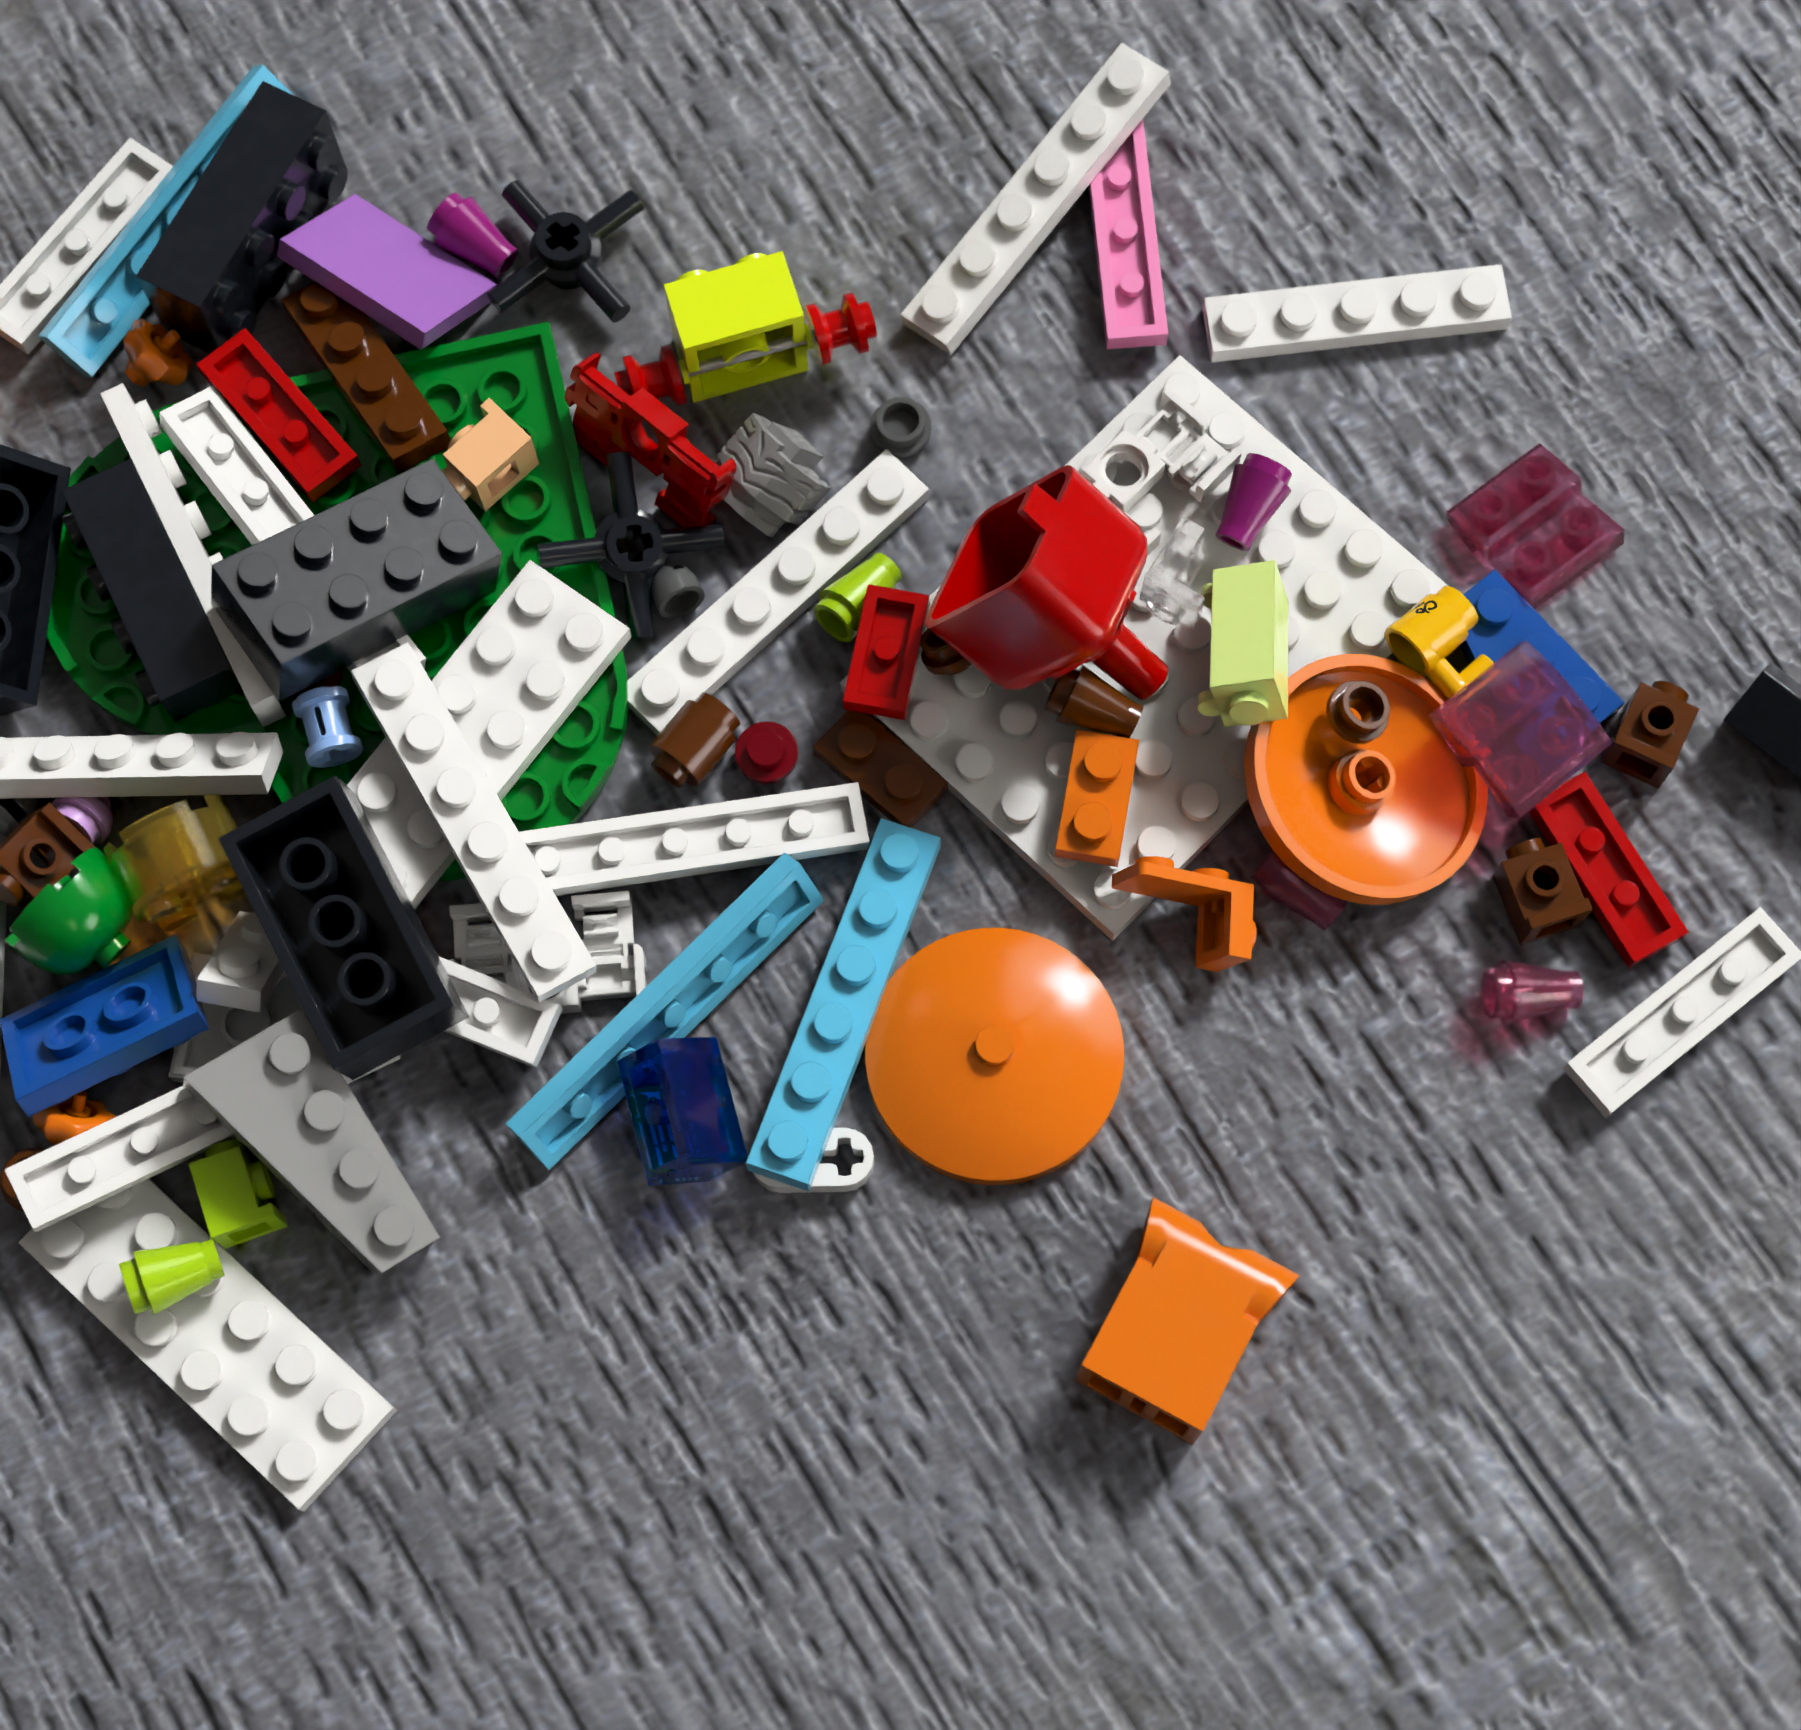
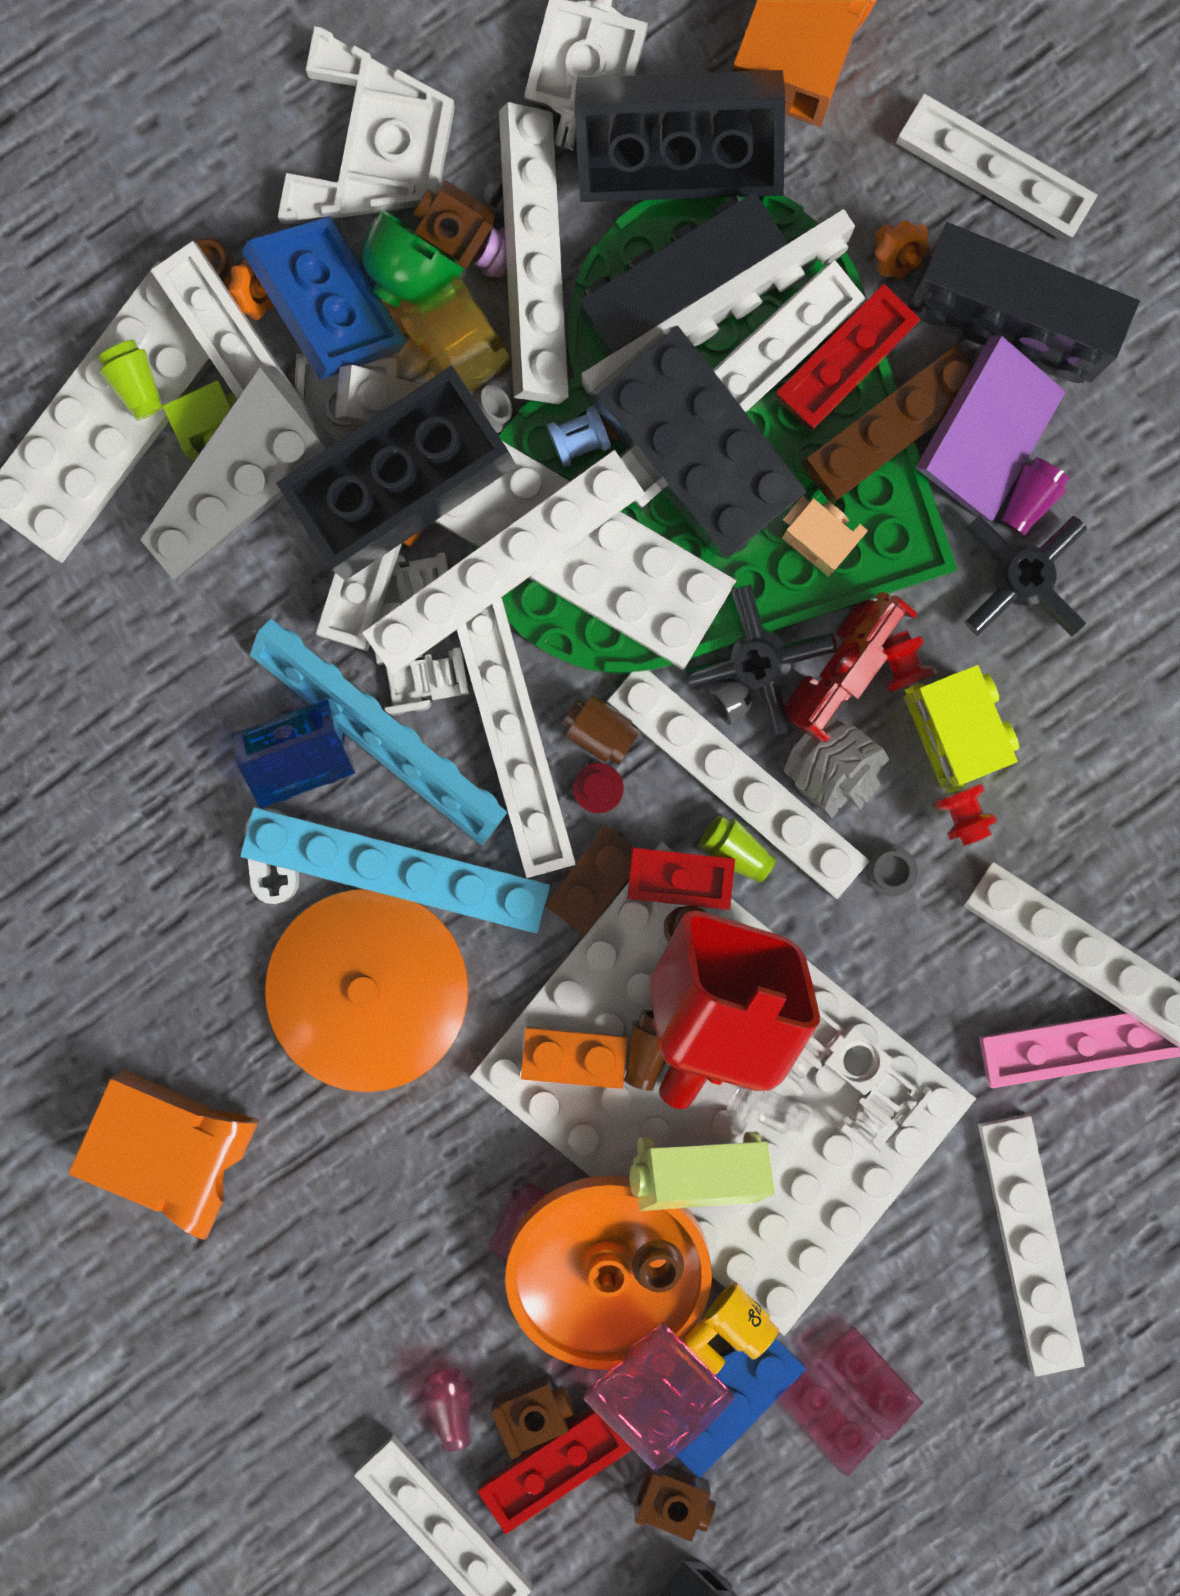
camera: 85 degrees right, 15 degrees up
medium azure plate [38,65,293,377] -> none
orange bracket [1111,856,1257,972] -> none
magenta cone [1215,453,1292,551] -> none

